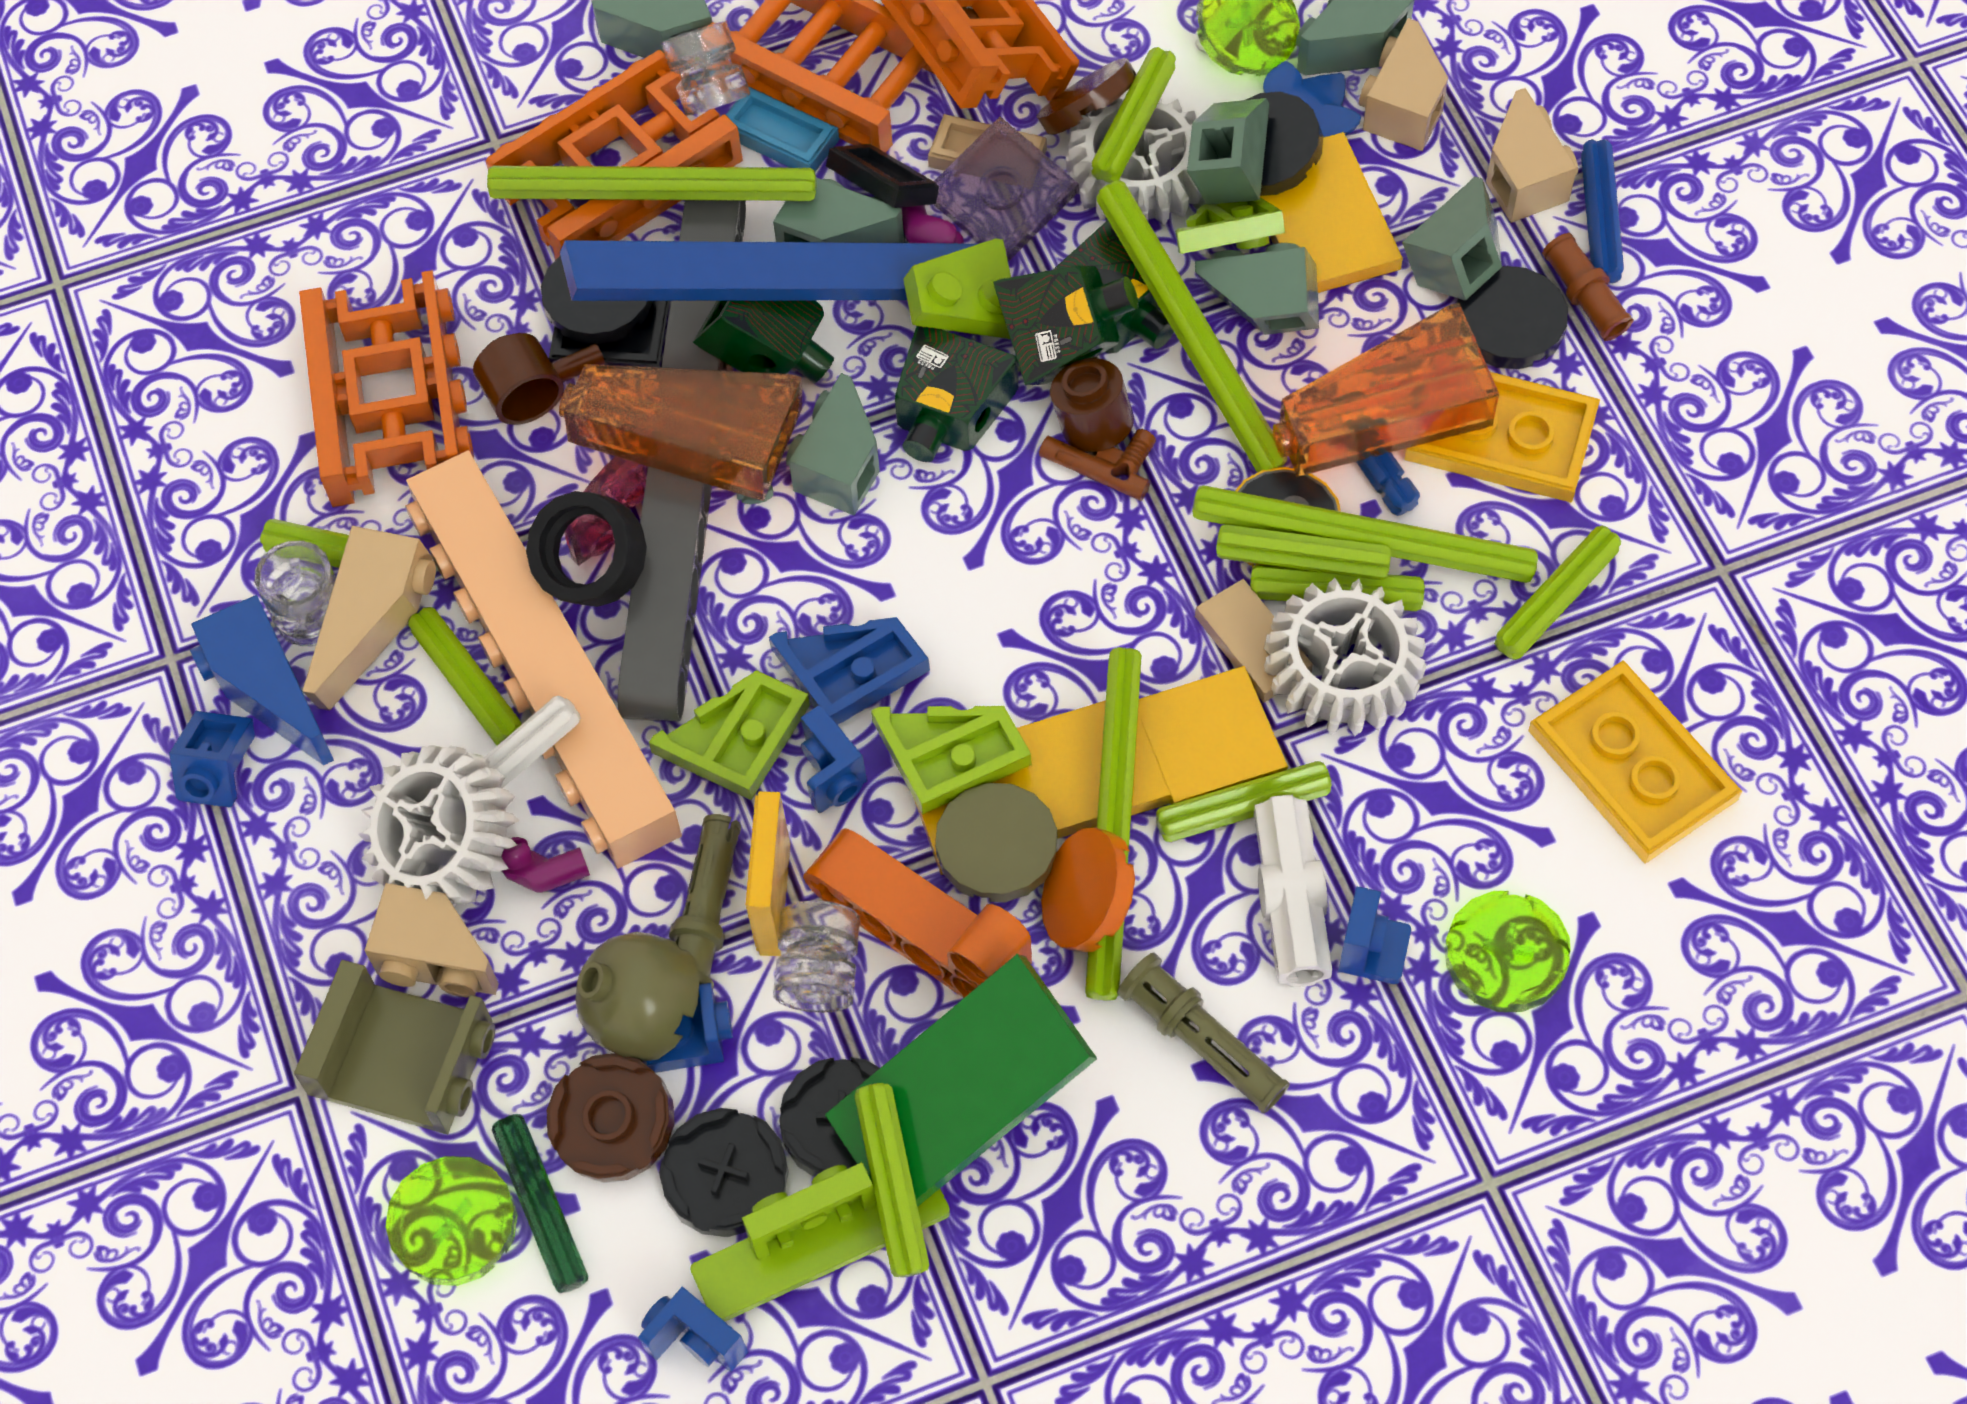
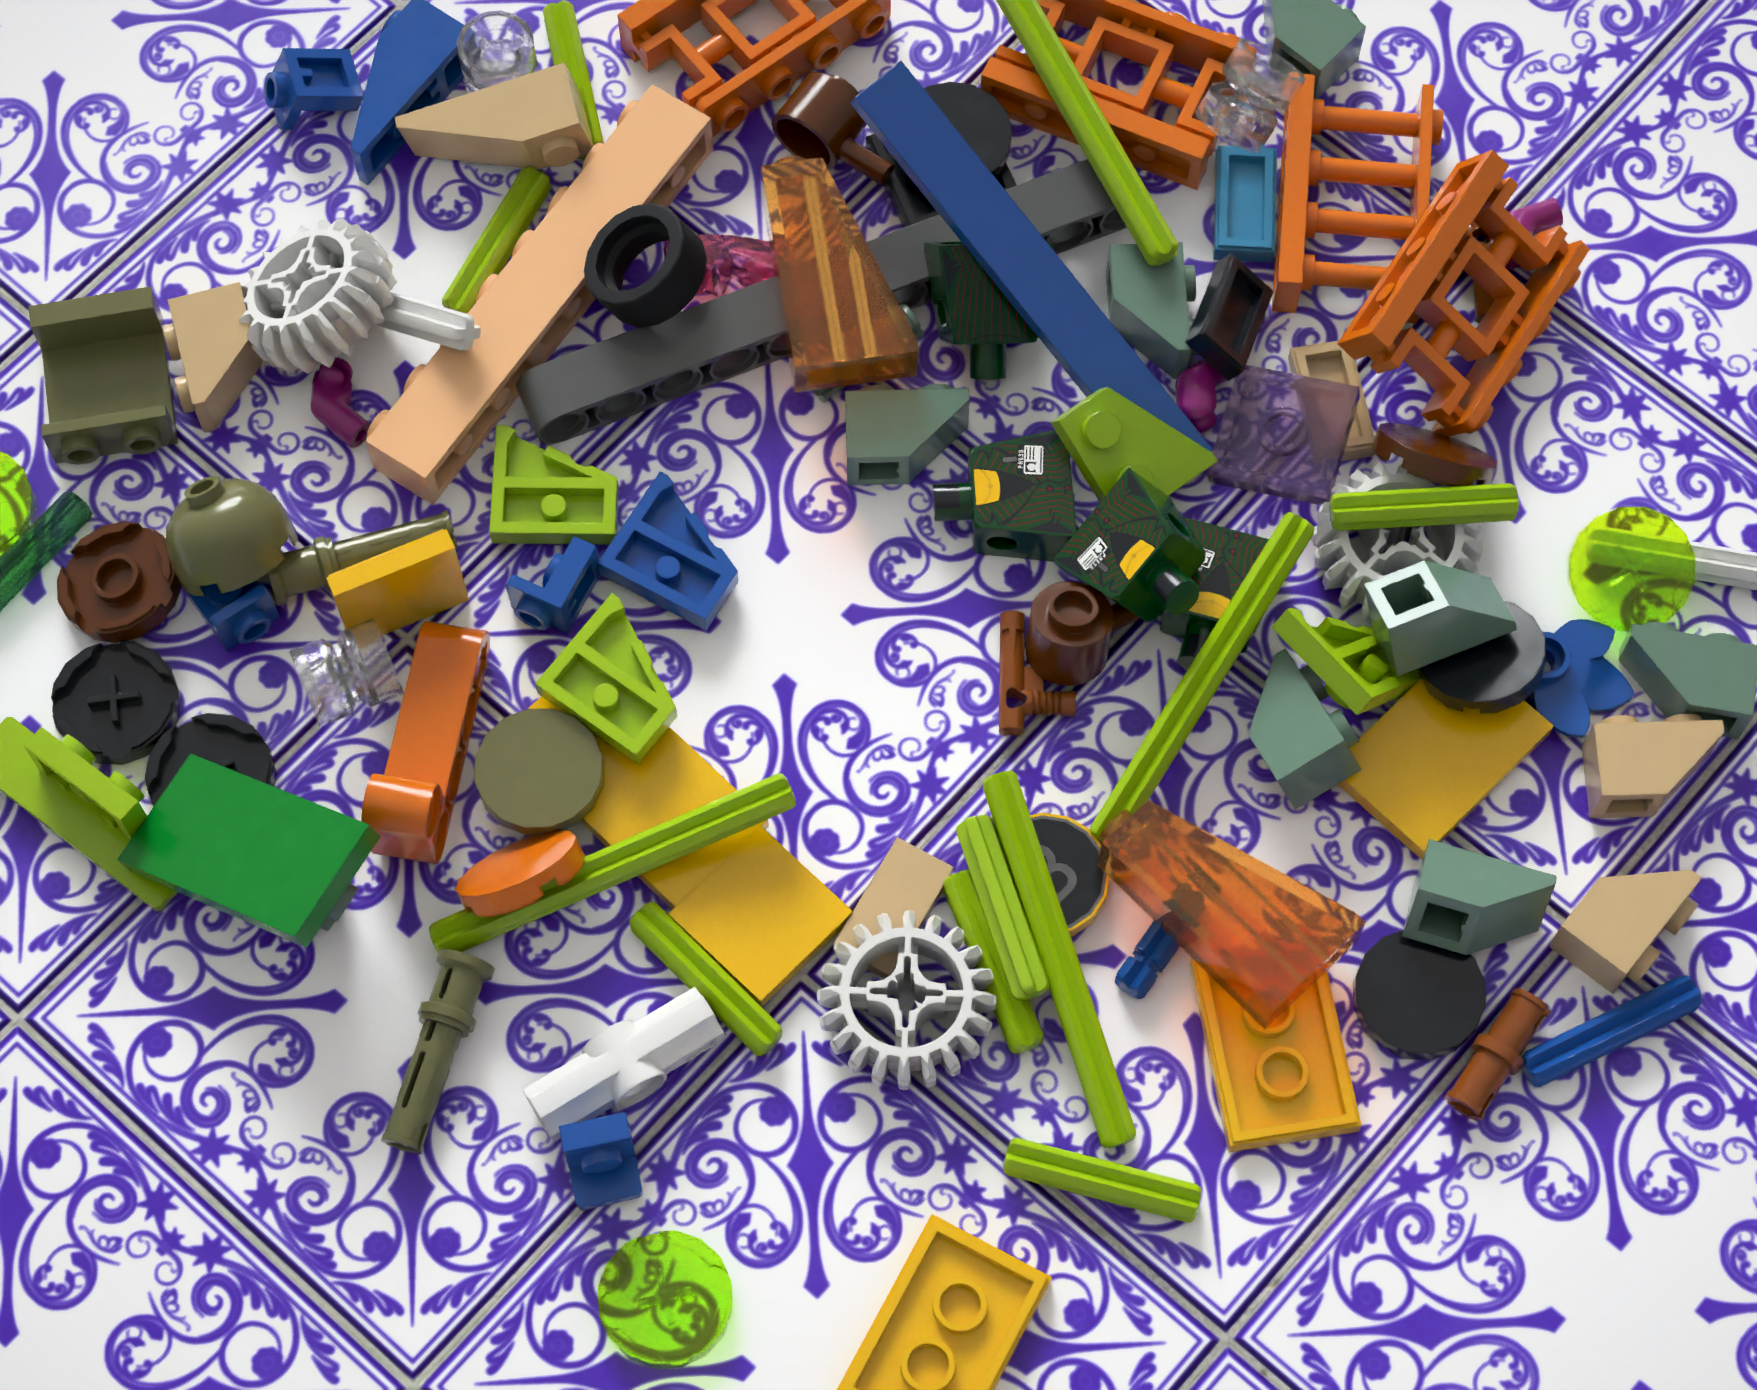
camera: 60 degrees right, 5 degrees up
lime axle [854,1083,929,1278] -> none

